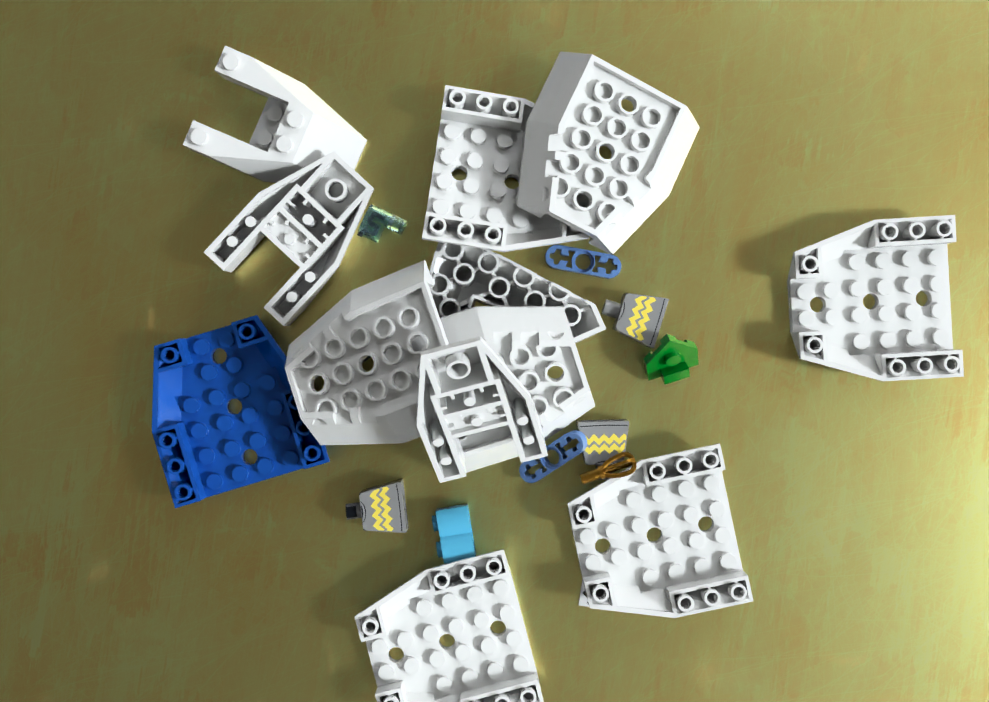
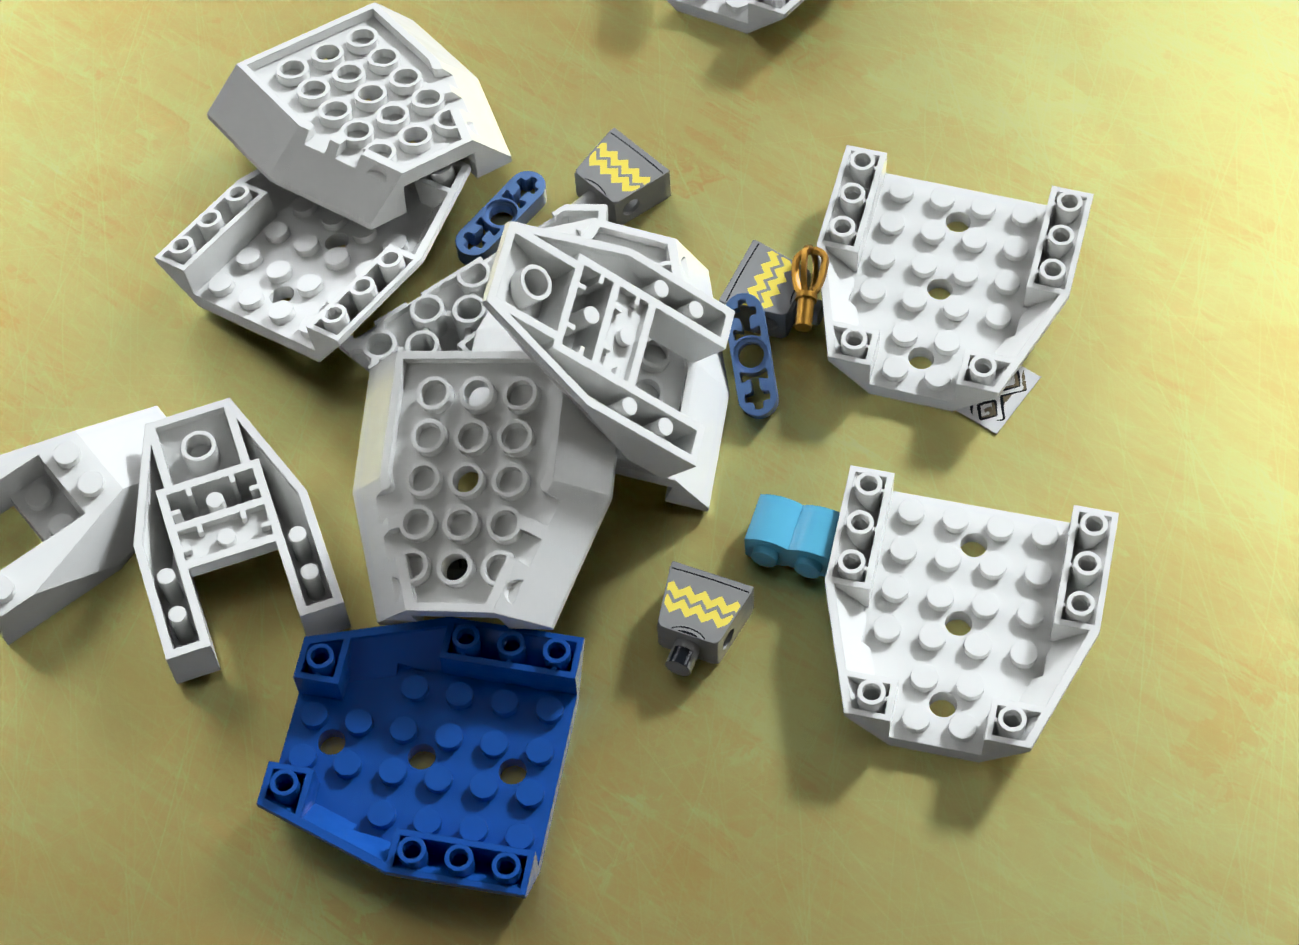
camera: 60 degrees left, 30 degrees down
clear light blue piece [357,204,408,243] -> none
green plate [643,334,699,385] -> none

